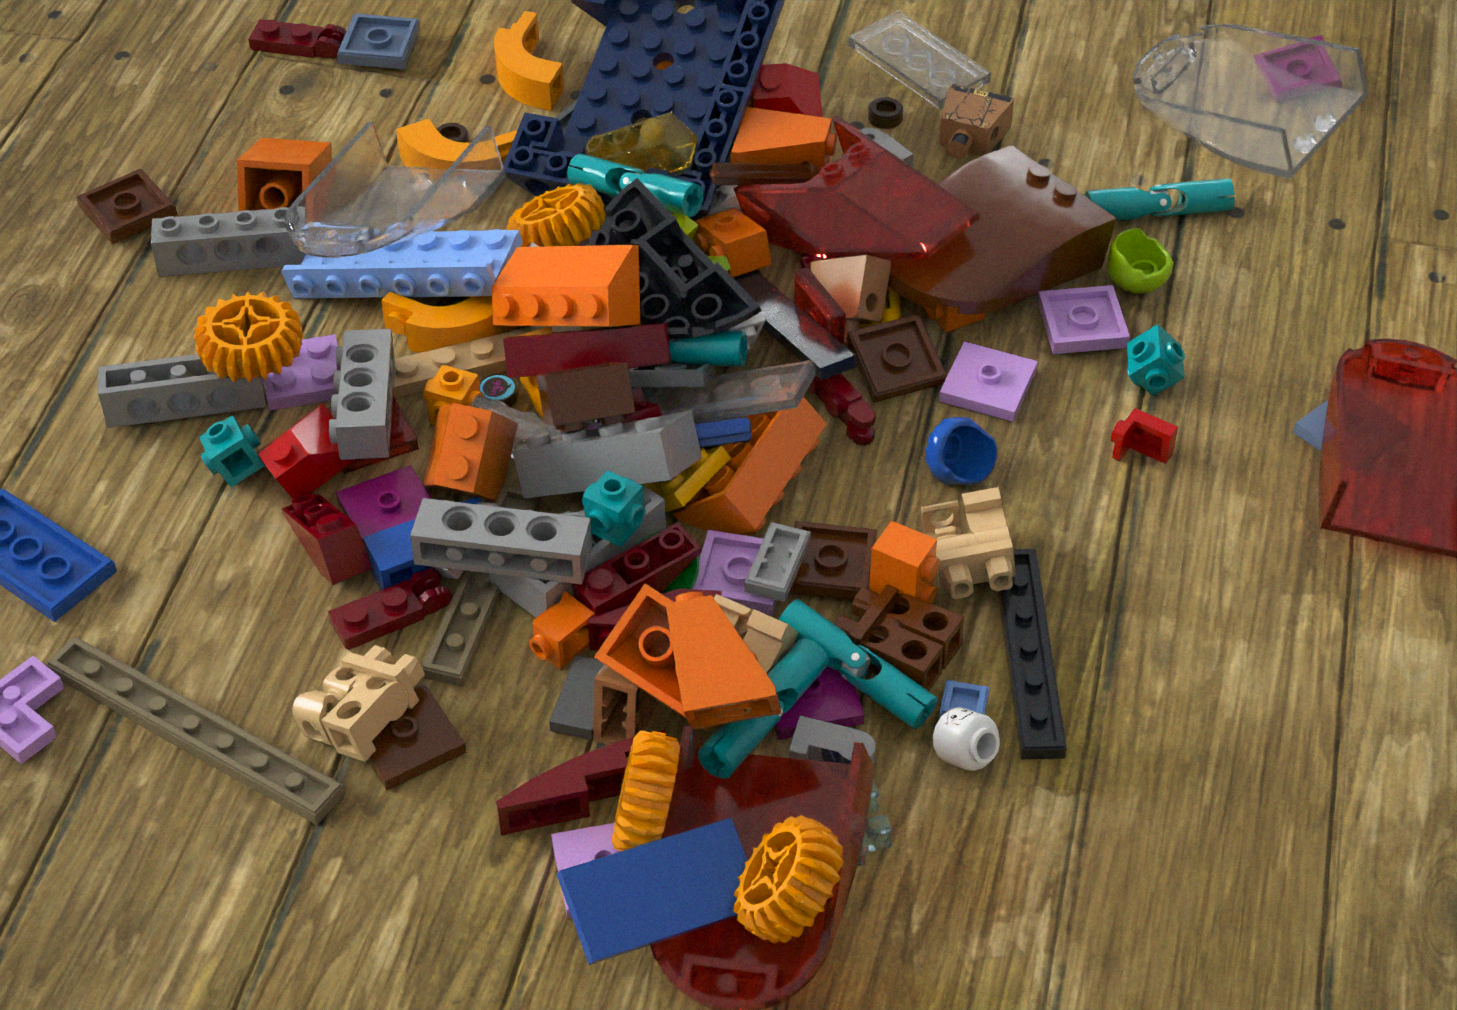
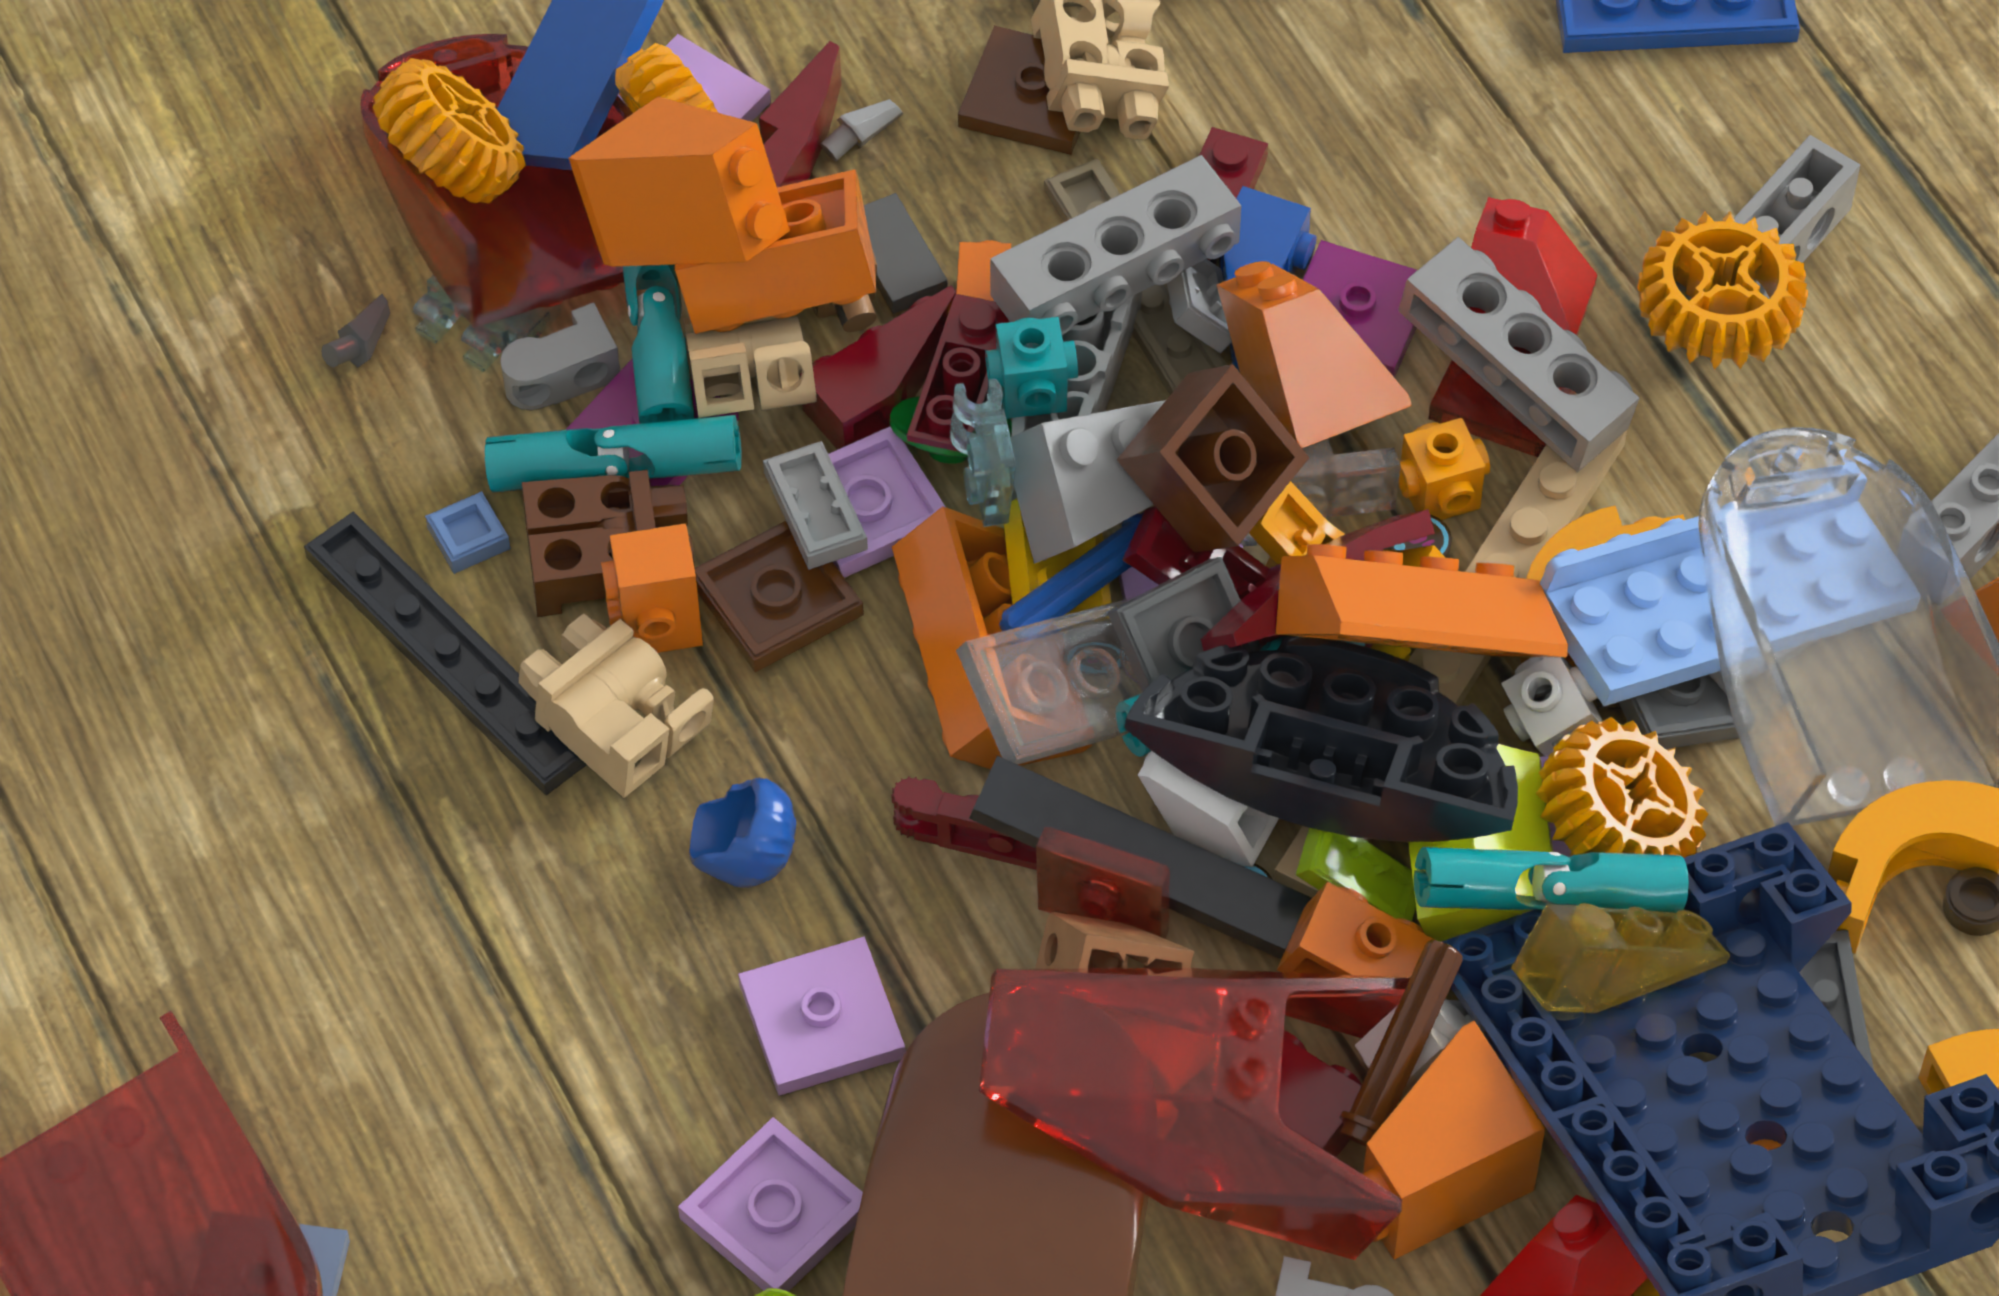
camera: 140 degrees right, 10 degrees up
teal brick [199,415,265,488] -> none
lavender plate [264,334,338,411] -> none
dark red slope [281,493,371,585] -> none
reddish brown plate [846,313,947,403] -> none
white head [933,707,1000,771] -> none
red bracket [1111,408,1178,464] -> none
teal brick [1127,324,1185,396] -> none
none -> dark grey bar [322,294,390,368]
none -> light grey bar [820,99,903,161]
none -> clear light blue plate [950,379,1016,527]

